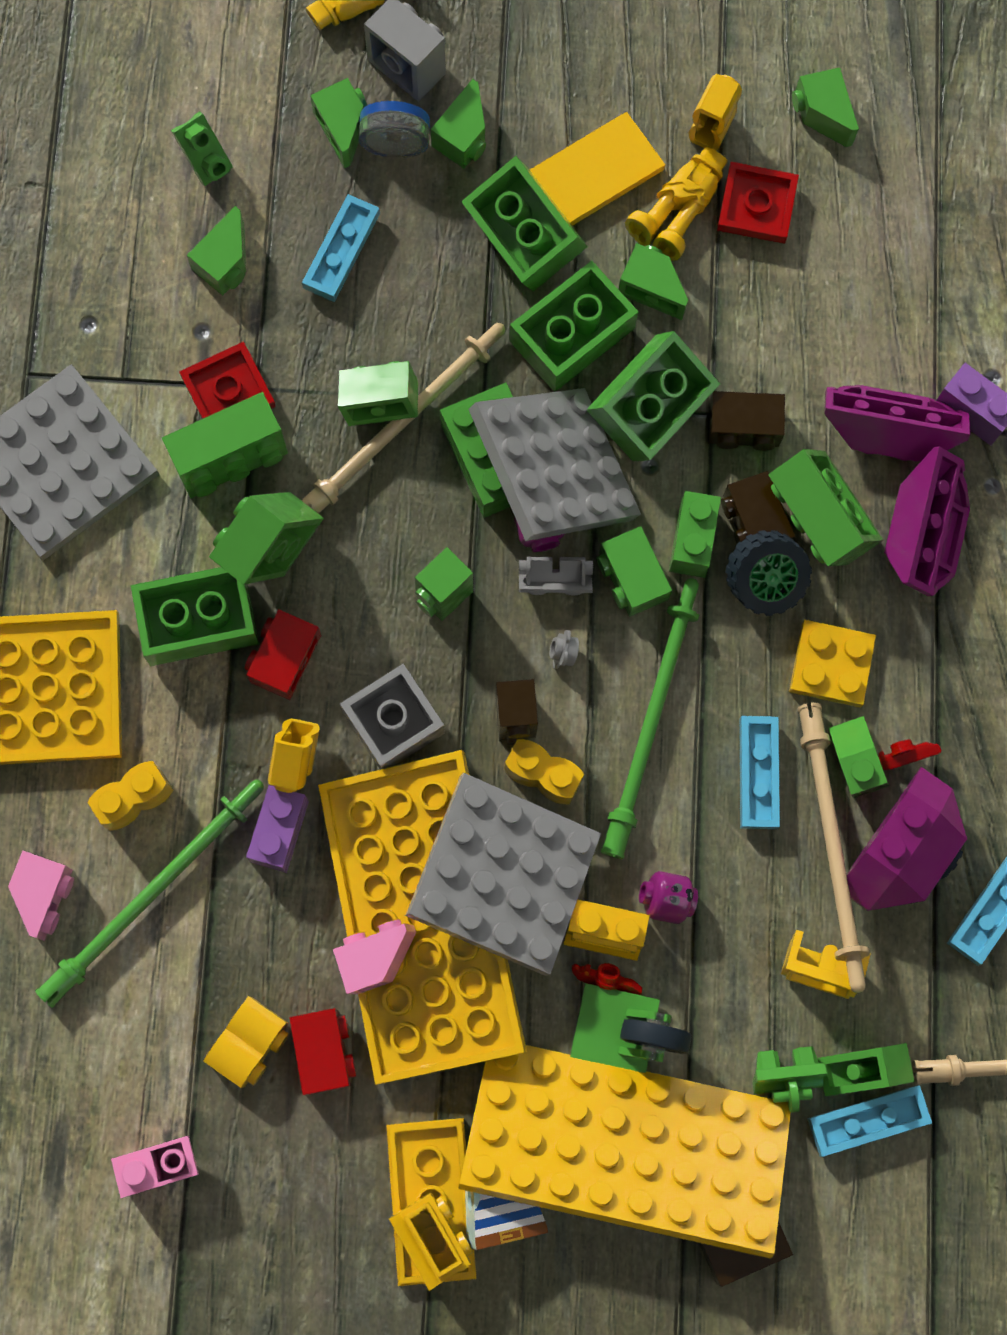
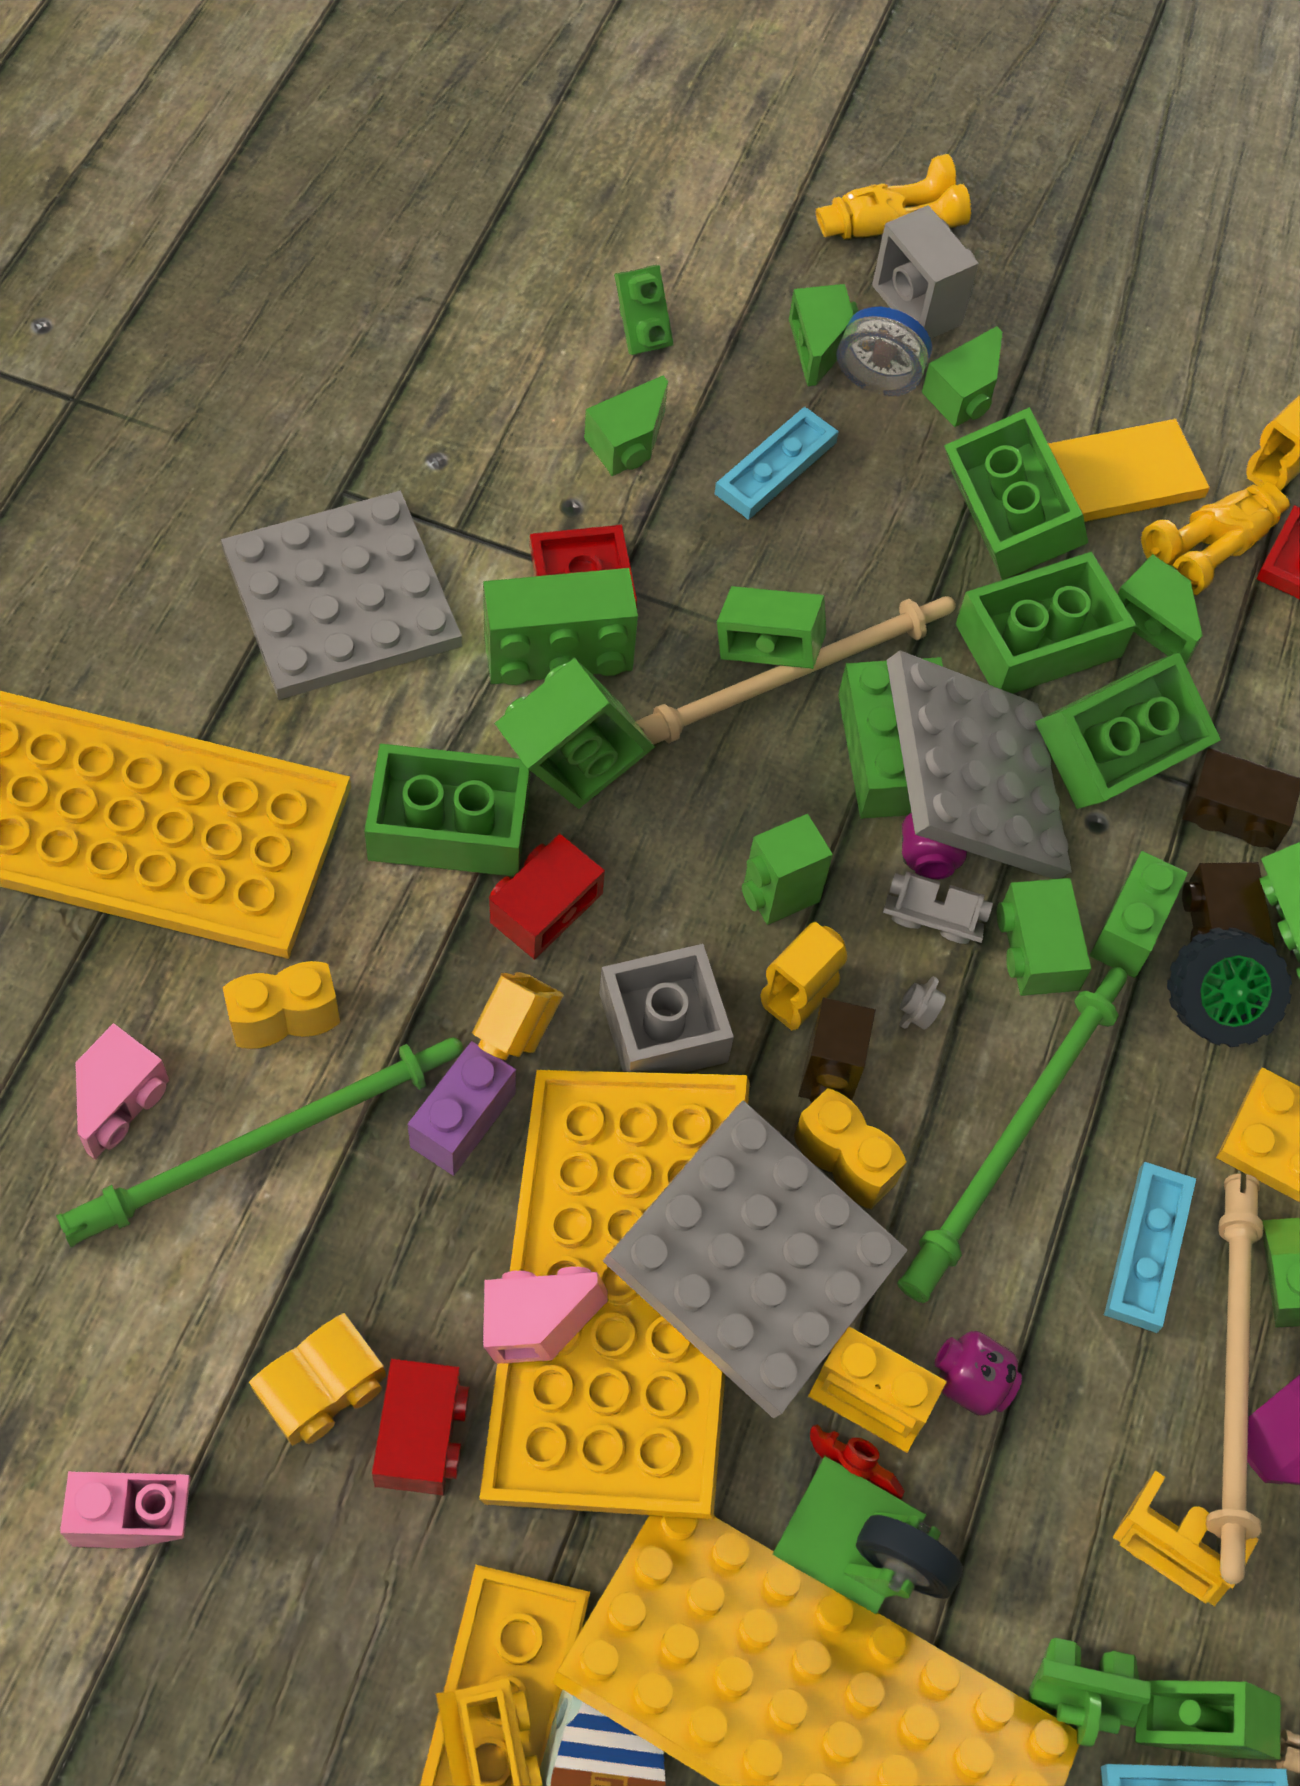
camera: 15 degrees right, 15 degrees down
none -> yellow brick [760,922,847,1030]

